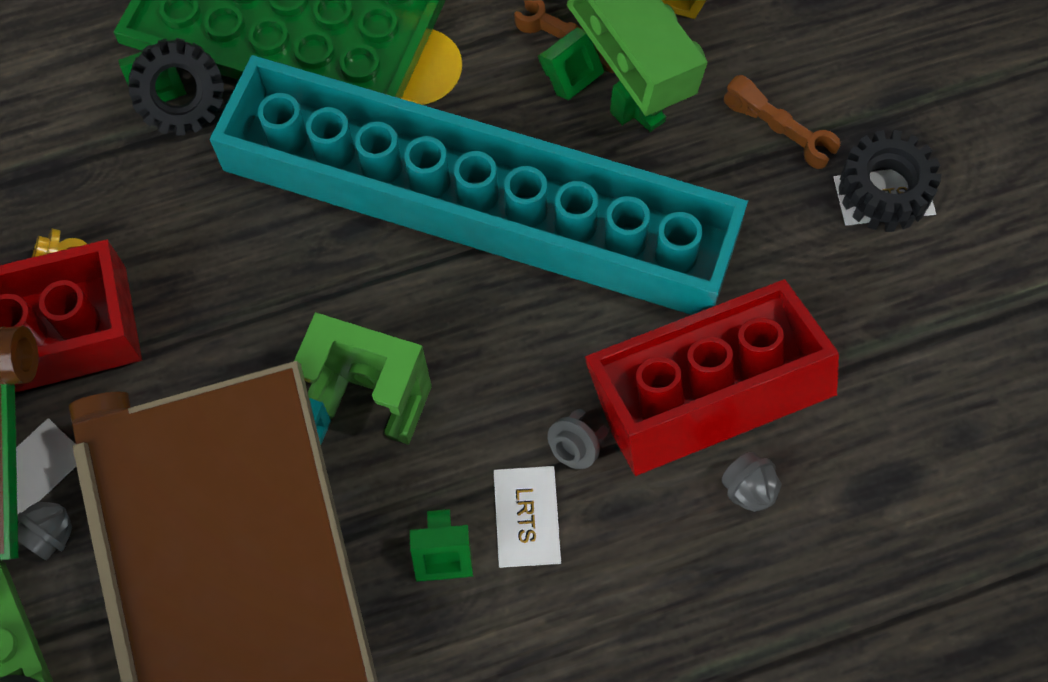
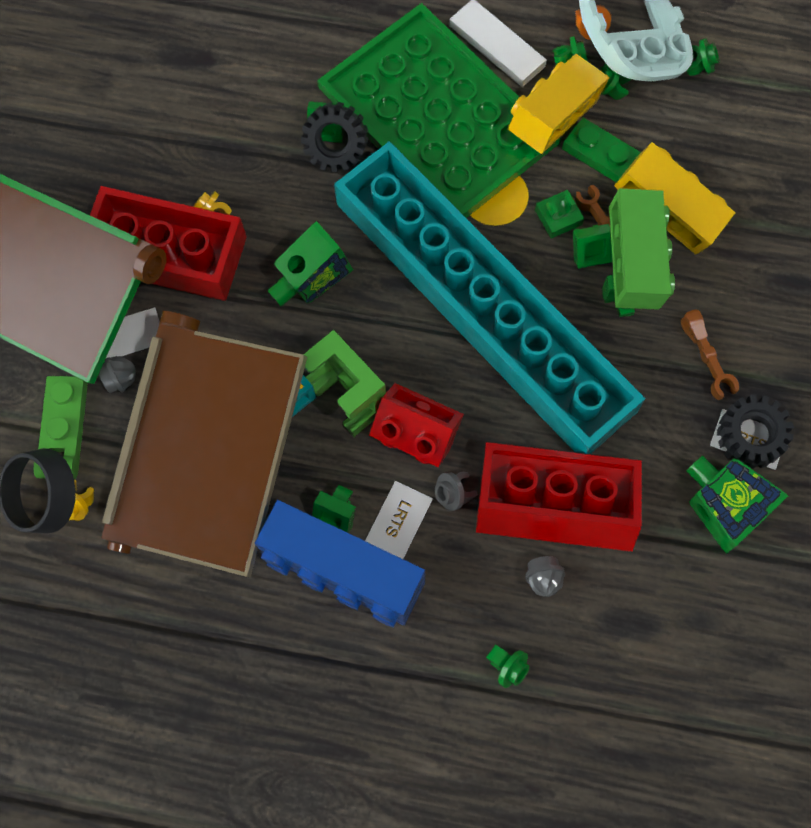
camera: 30 degrees right, 5 degrees up
none -> blue brick [255,500,425,627]
none -> green torso [267,221,353,307]
none -> red brick [369,383,464,467]
none -> green plate [486,645,530,688]
none -> green tile [535,190,584,239]
none -> torso [686,455,788,554]

